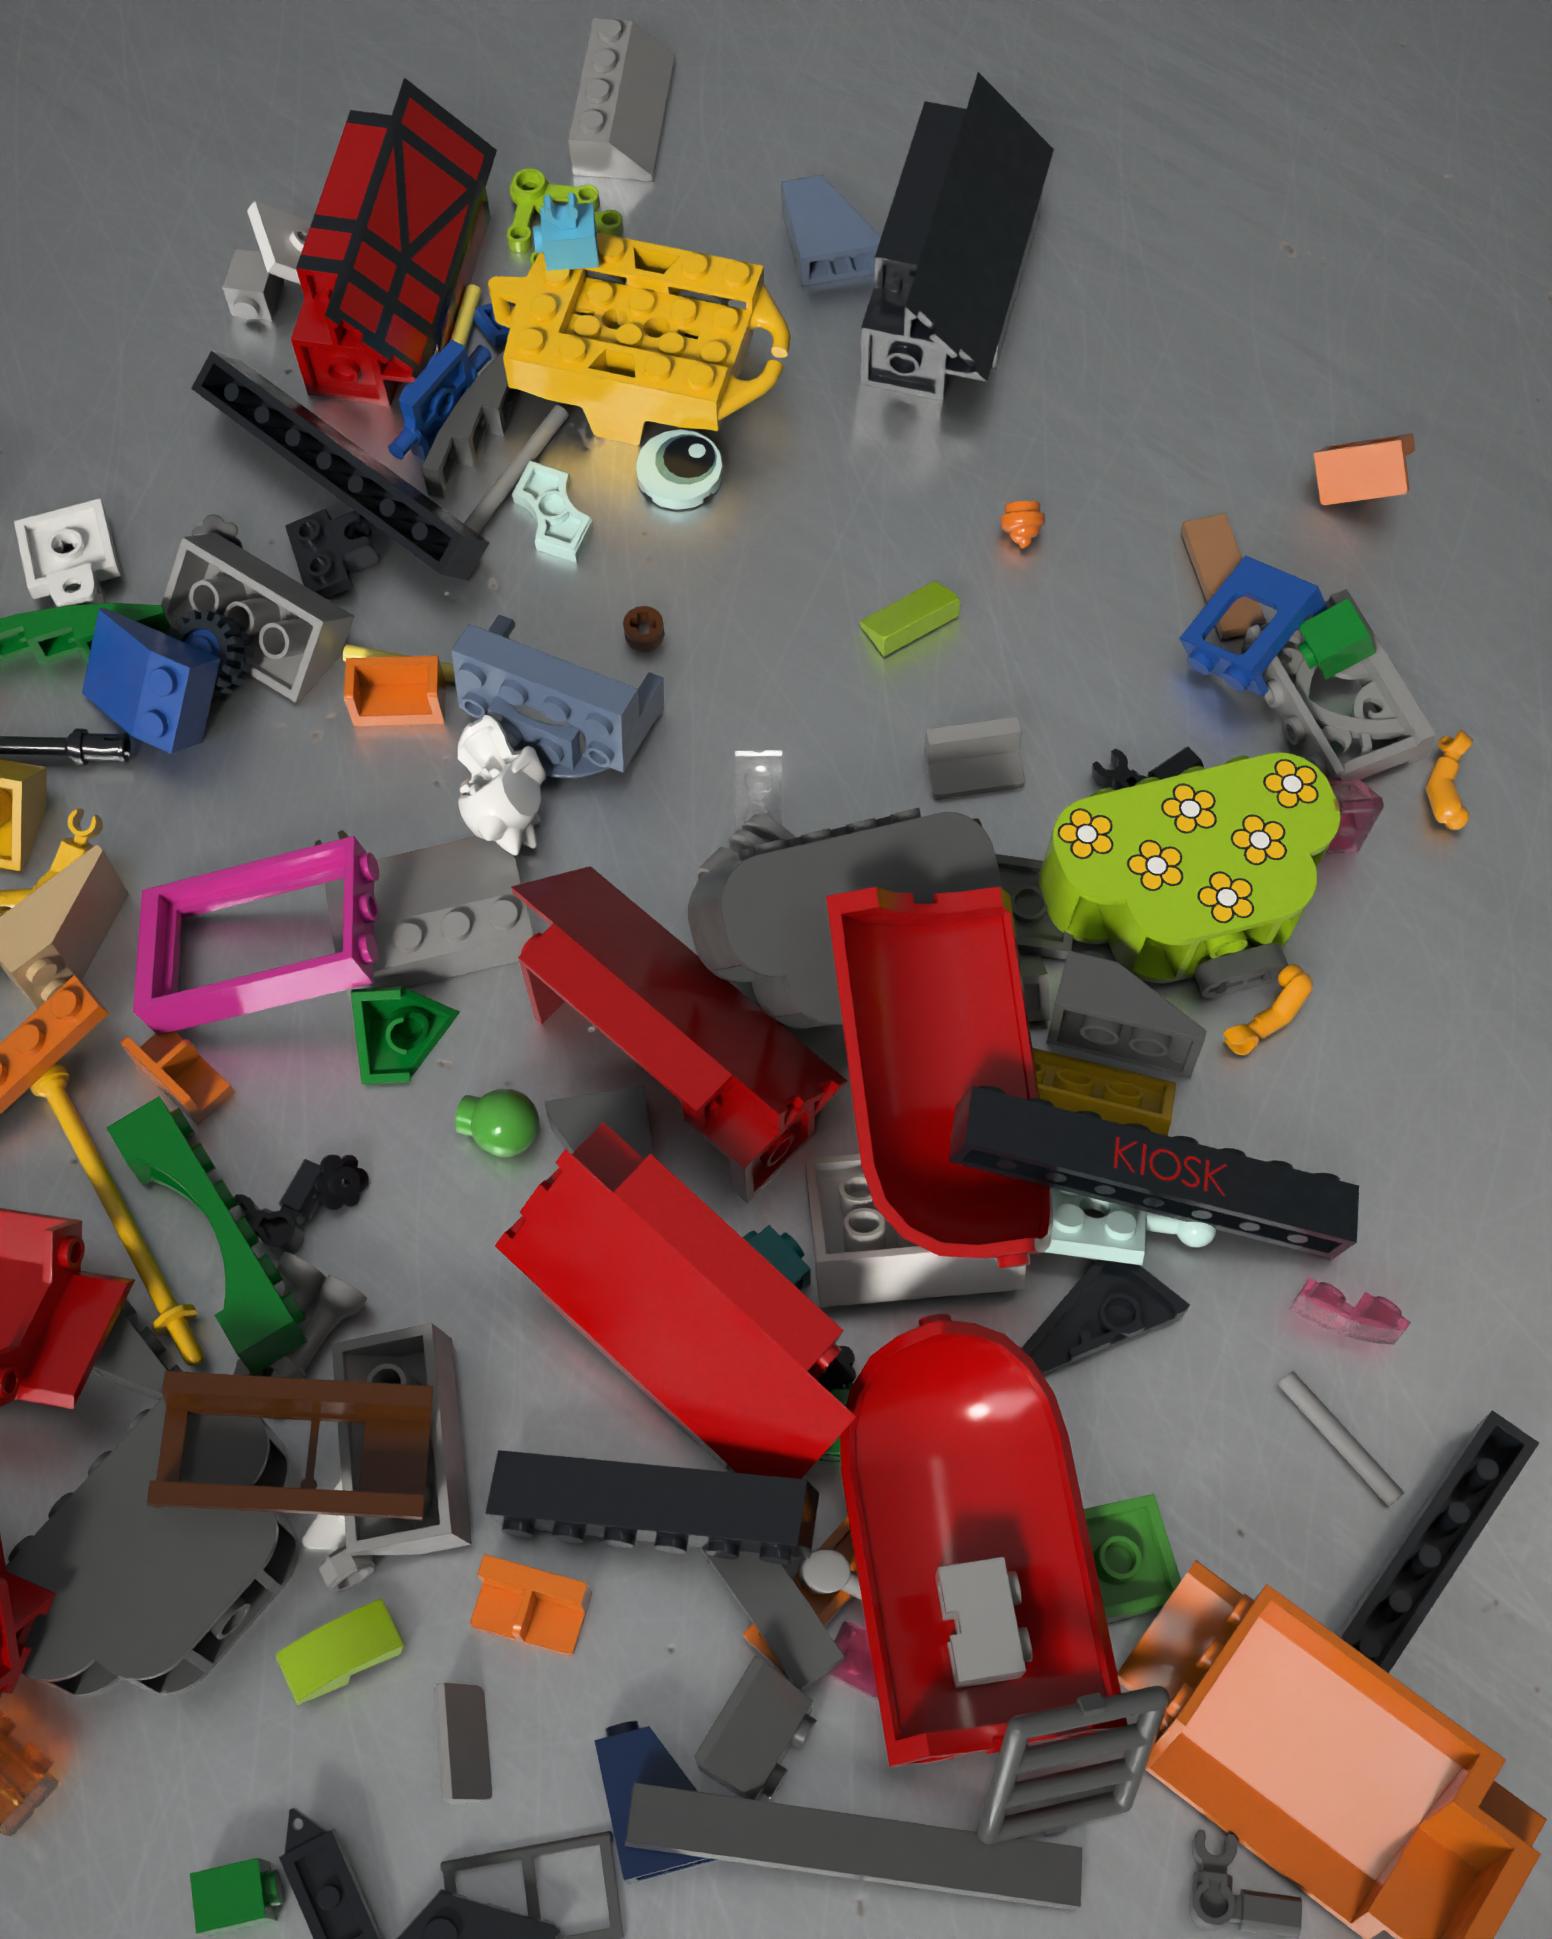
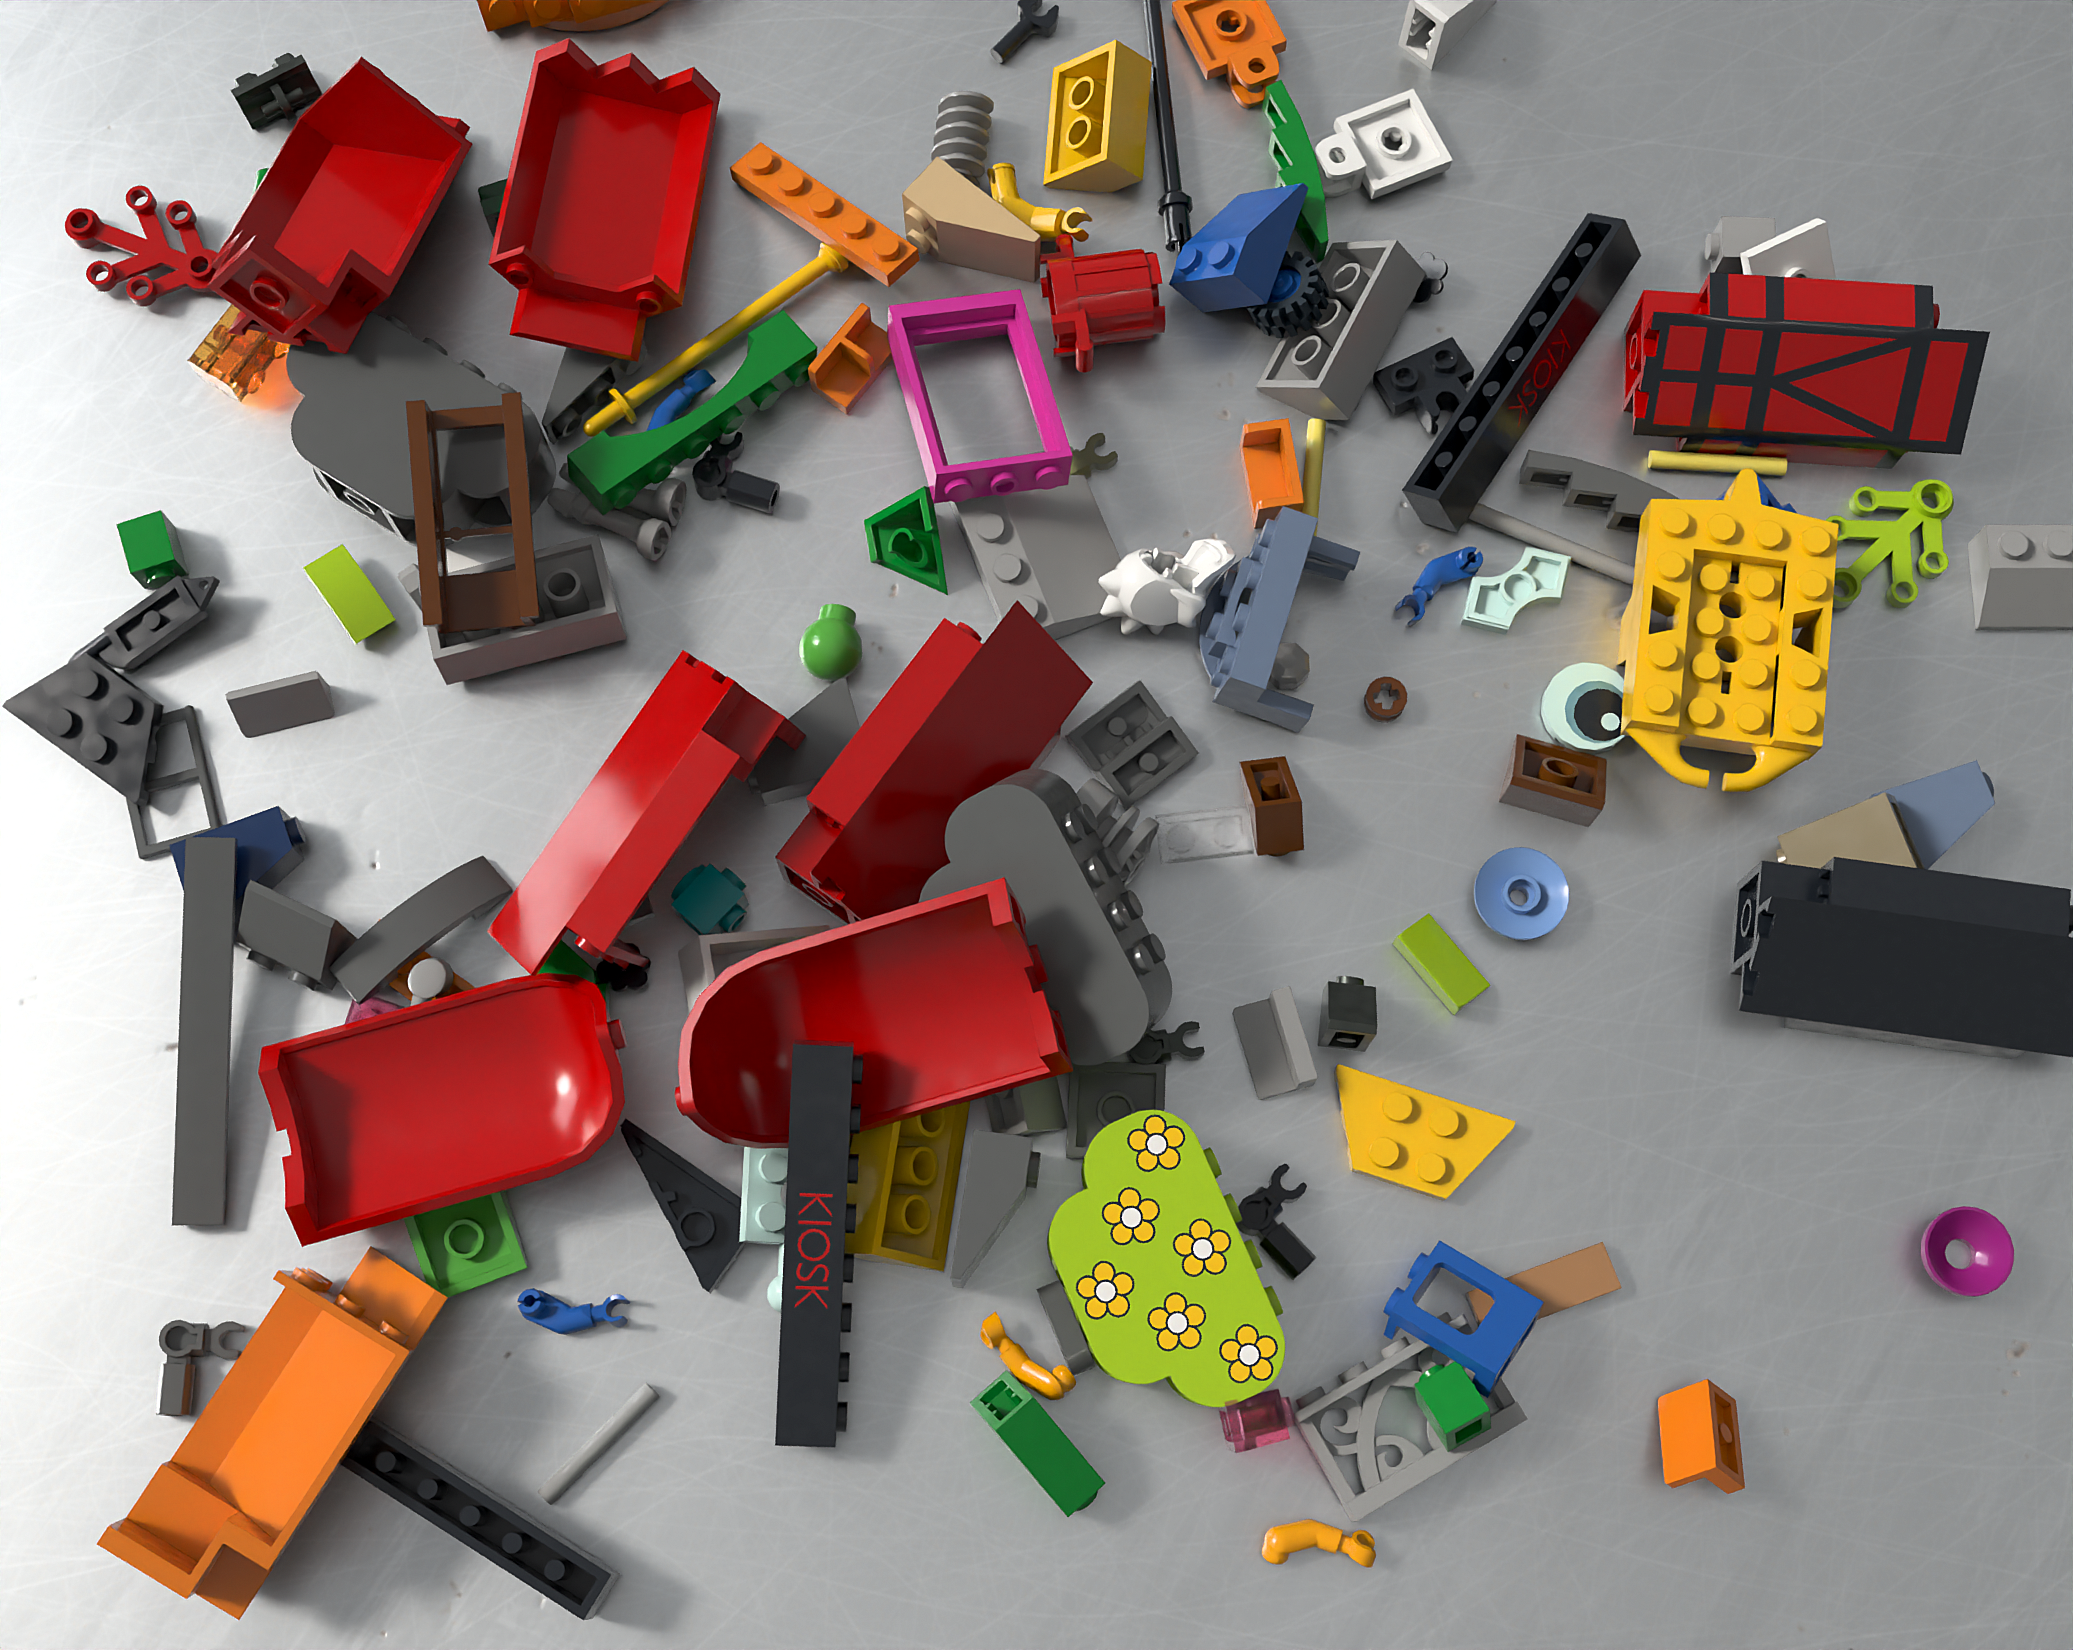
camera: 80 degrees right, 10 degrees up
black plant [314,1154,369,1210] -> none
blue plate [388,340,492,461] -> none
orange panel [470,1554,592,1656] -> none
black brick [485,1450,819,1565] -> none
medium azure brick [533,193,599,271] -> none
light grey brick [935,1557,1033,1689] -> none
dark grey bar [977,1686,1169,1844] -> none
orange plate [1000,501,1045,549] -> none
clear pink slope [1289,1278,1411,1345] -> none
none -> blue arm [517,1288,630,1335]
none -> blue arm [646,369,716,431]
none -> green slope [970,1370,1106,1517]
none -> red container [1039,234,1166,373]
none -> dark grey slope [1065,680,1199,809]
none -> reddish brown slope [1239,756,1304,857]
none -> pearl dark grey slope [1317,976,1377,1052]
none -> yellow wing [1334,1064,1516,1201]
none -> blue arm [1395,547,1483,626]
none -> medium blue dish [1474,847,1569,940]
none -> reddish brown slope [1499,734,1607,827]
none -> dark tan slope [1776,792,1925,869]
none -> magenta piece [1921,1206,2014,1297]

